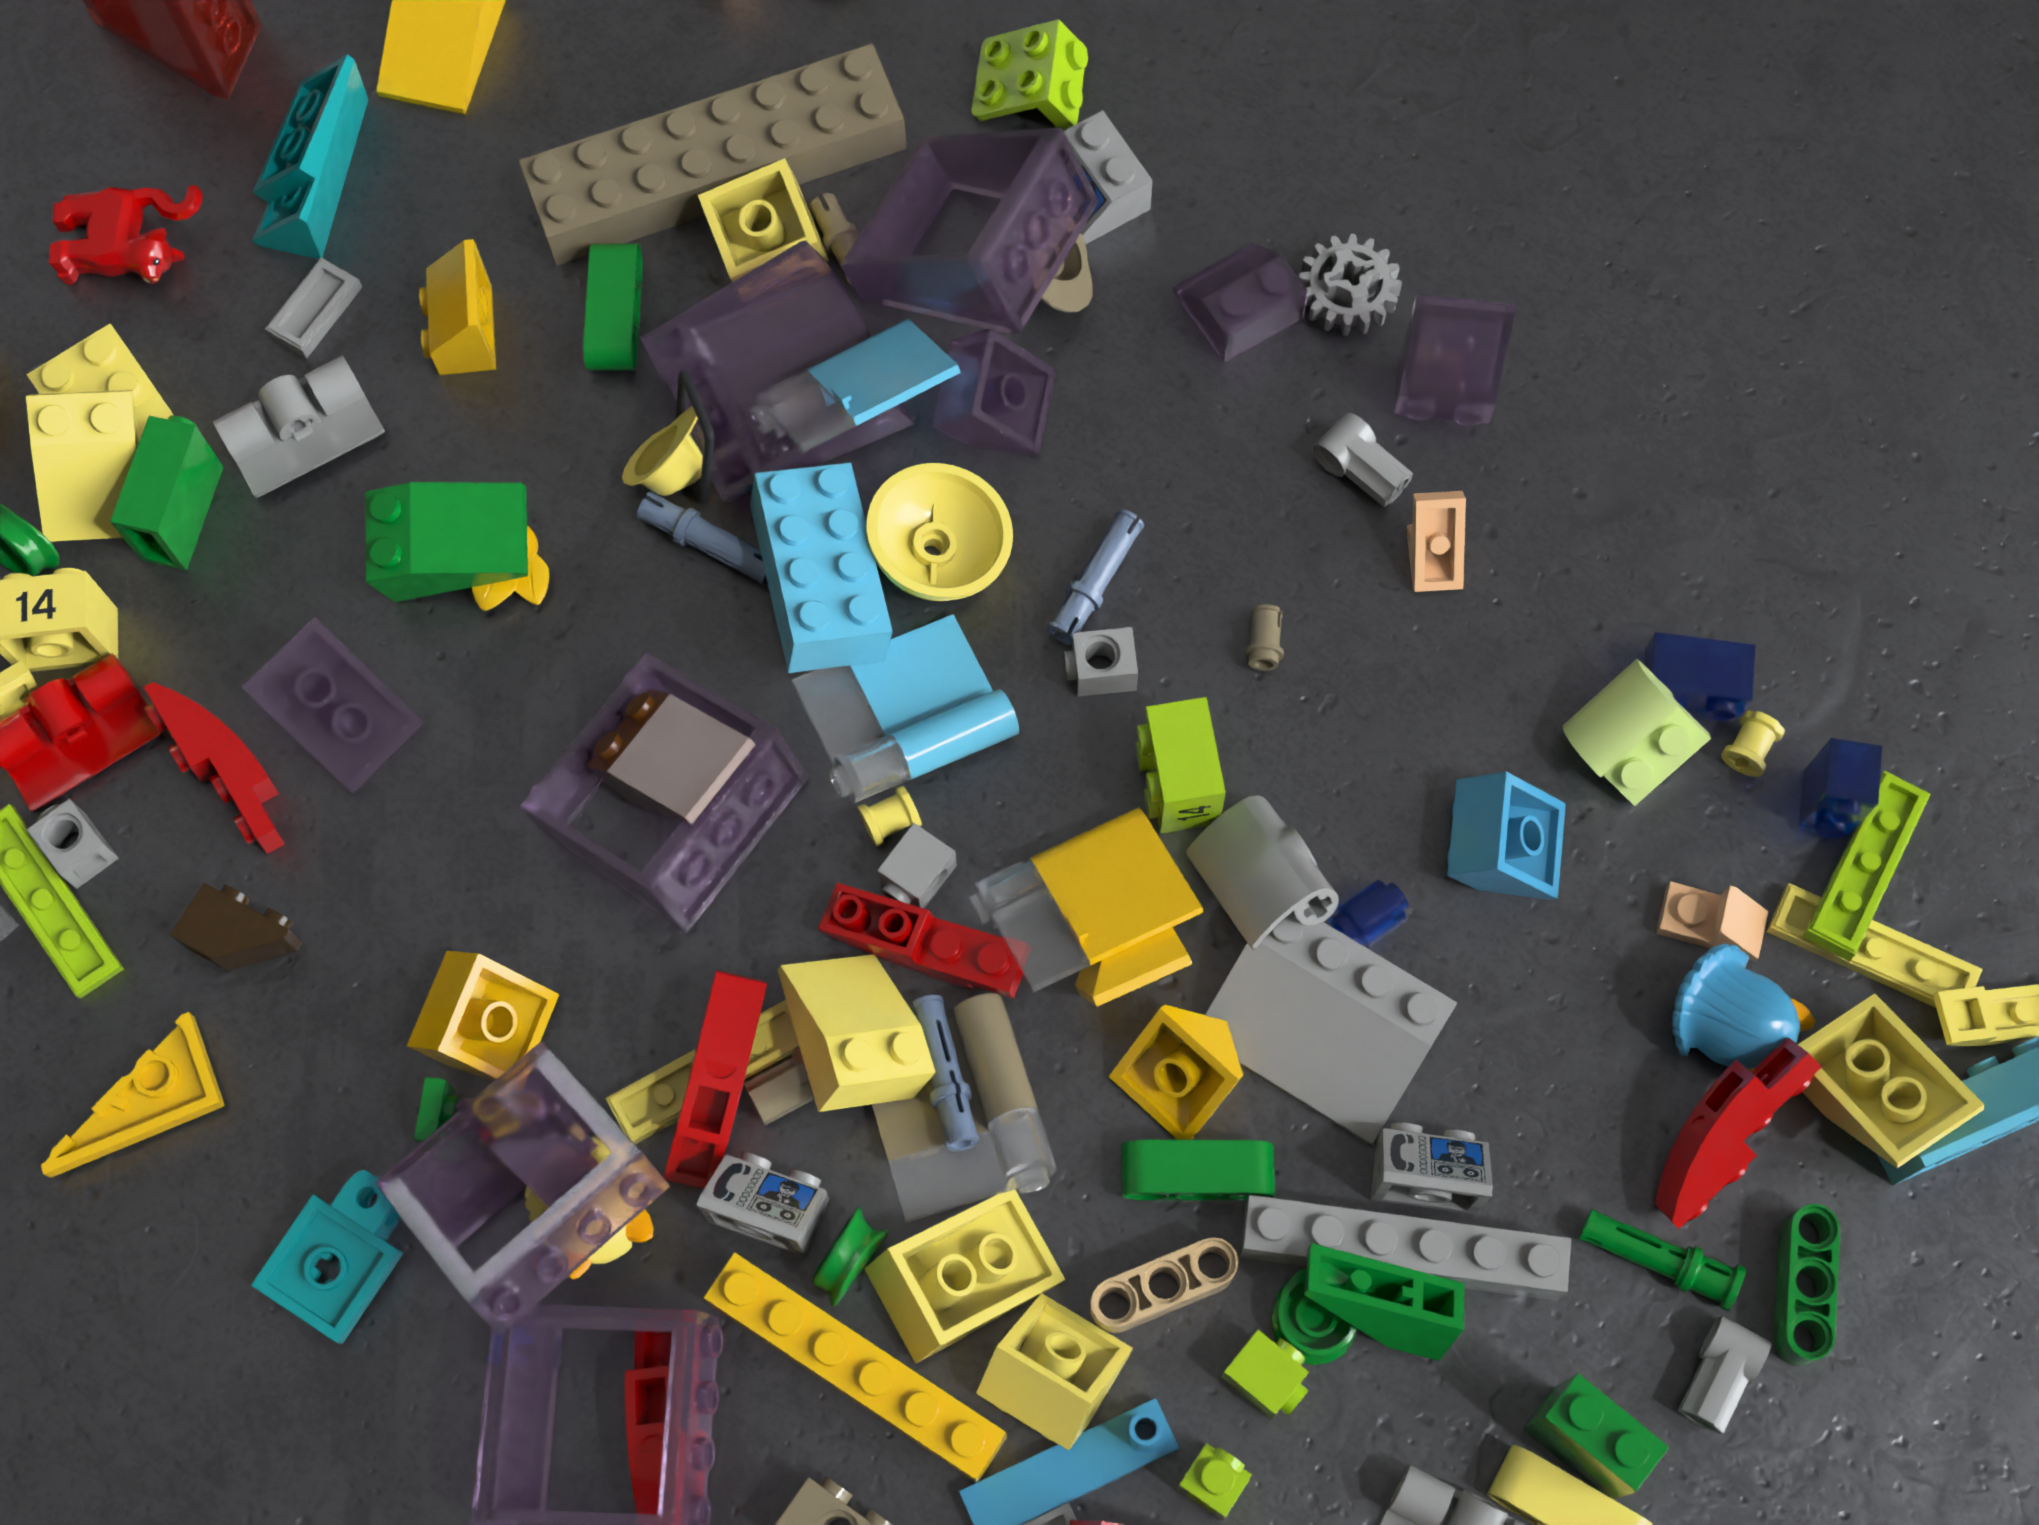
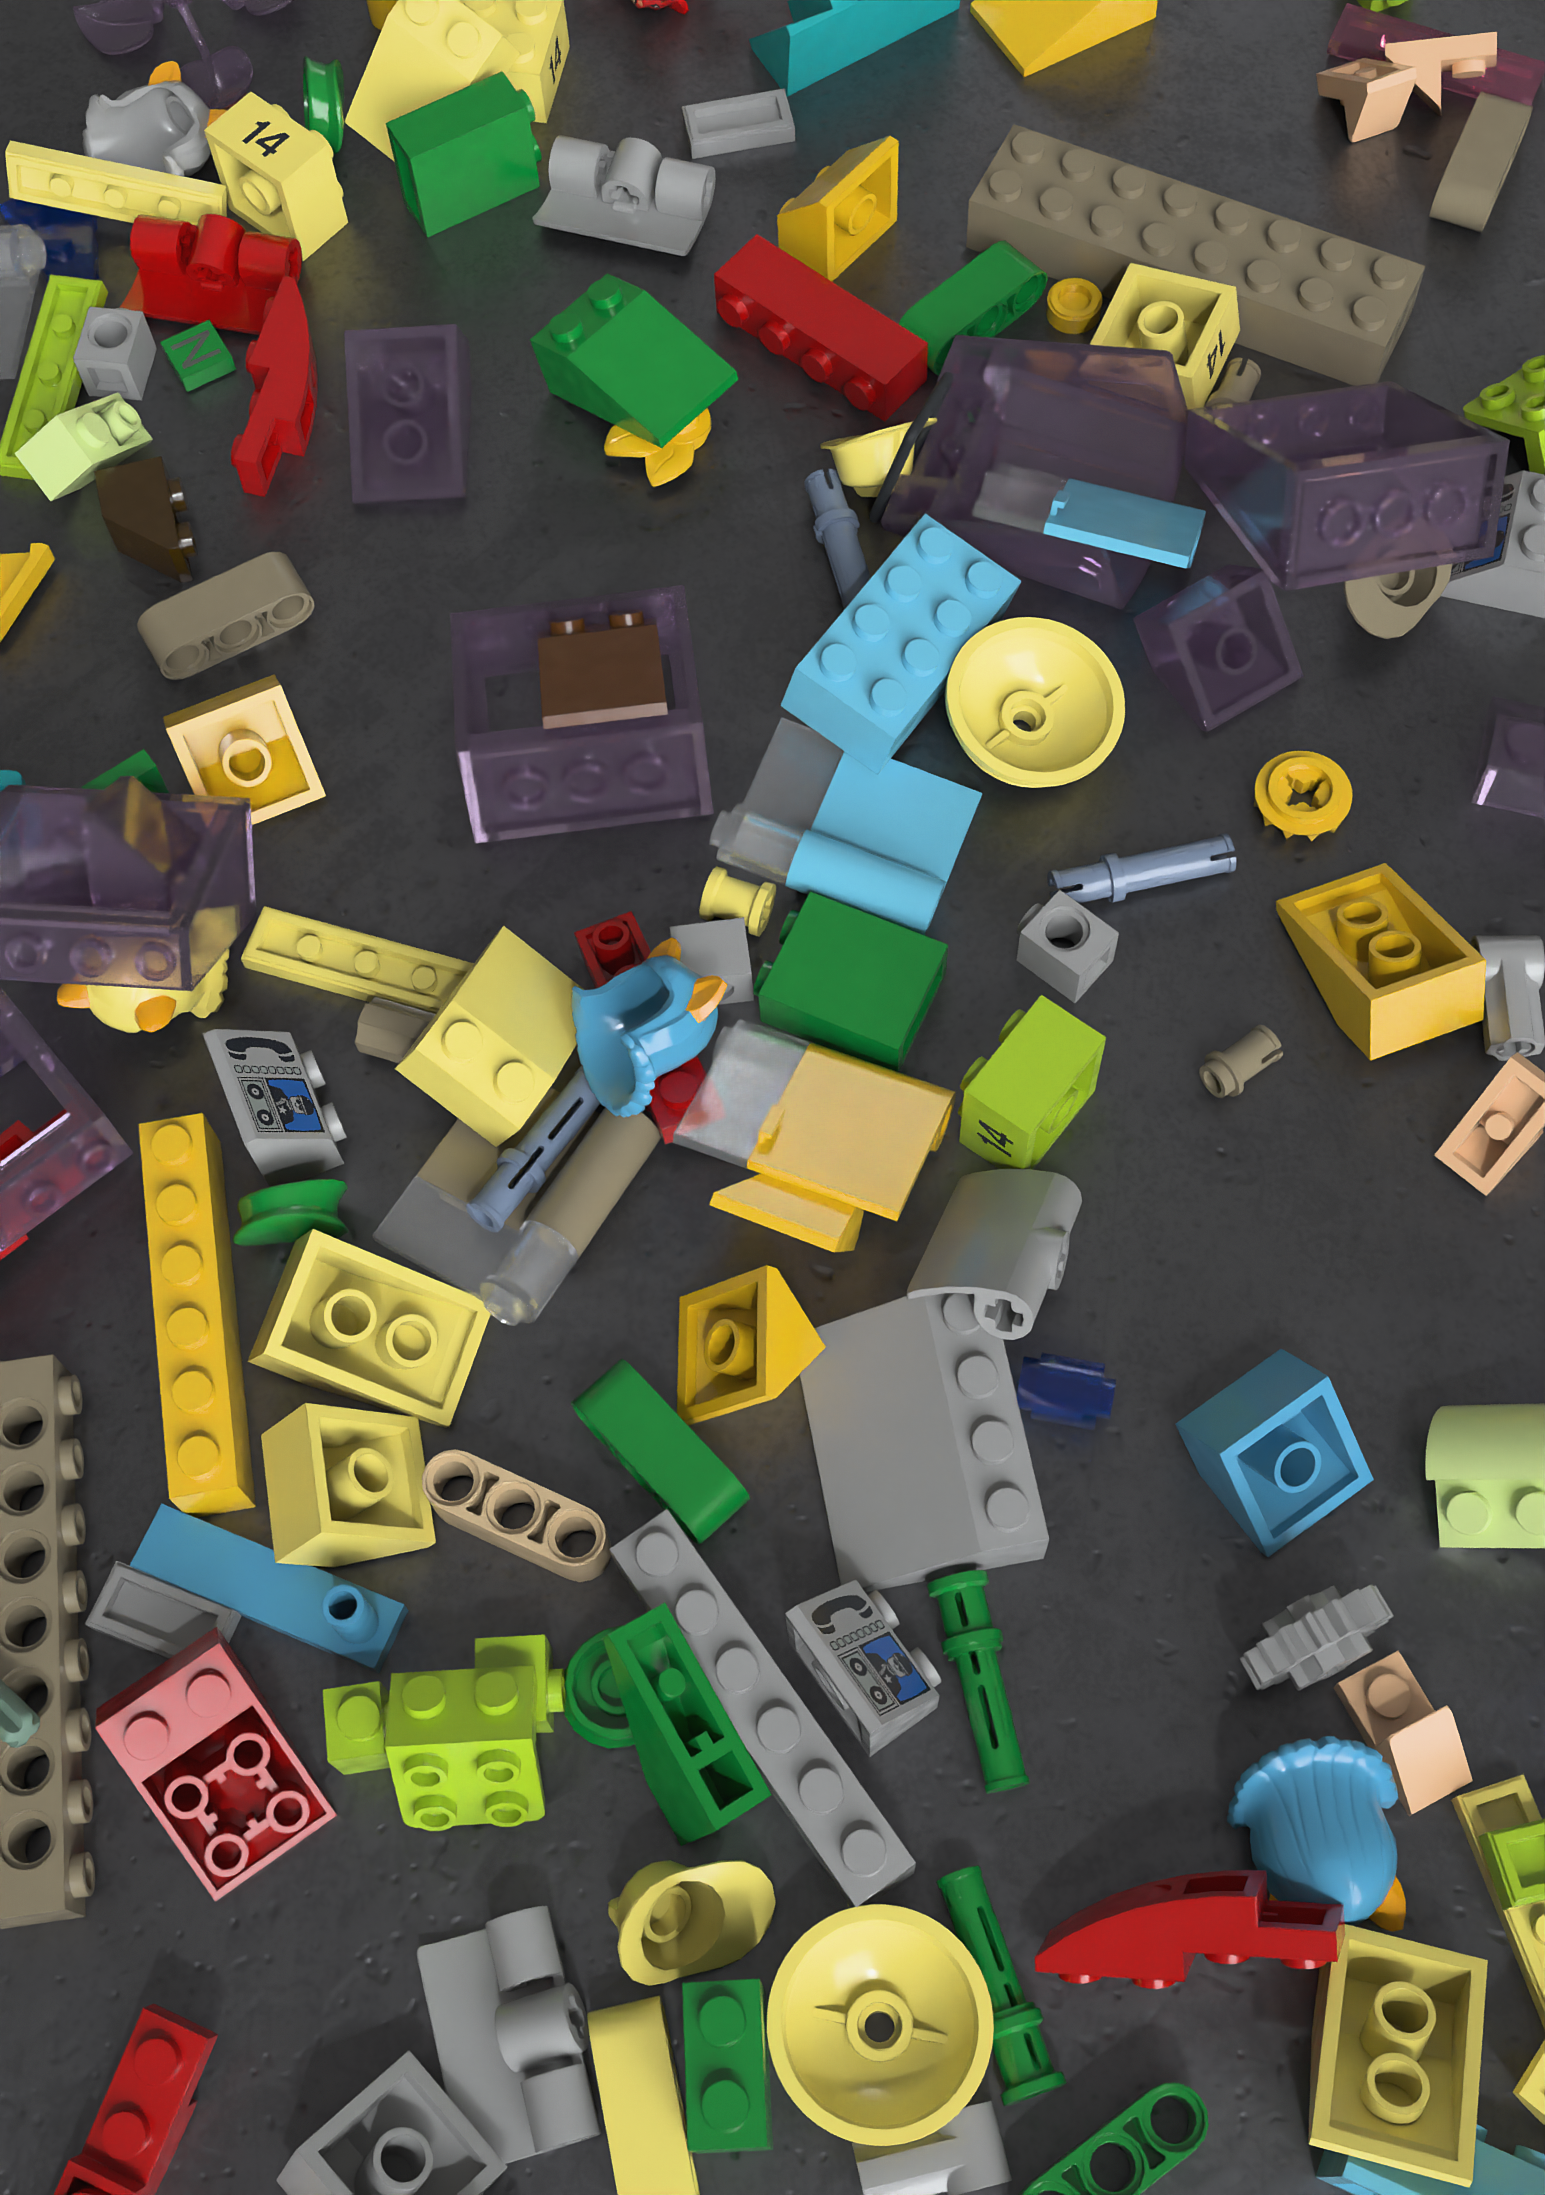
camera: 50 degrees right, 5 degrees down
red slope [663,970,767,1189] -> none
none -> yellowish green slope [15,392,153,501]
none -> dark tan beam [137,552,314,680]
none -> green tile [160,320,236,392]
none -> lime bracket [385,1665,545,1831]
none -> dark azure hair [571,937,727,1118]
none -> light yellow piece [608,1860,776,1986]
none -> red brick [714,234,928,422]
none -> green brick [753,891,948,1072]
none -> light yellow hat [767,1904,994,2146]
none -> green pin [927,1570,1030,1794]
none -> yellow tile [1046,278,1102,334]
none -> light grey gear [1240,1585,1394,1690]
none -> yellow gear [1254,751,1353,842]
none -> yellow slope [1276,863,1486,1061]

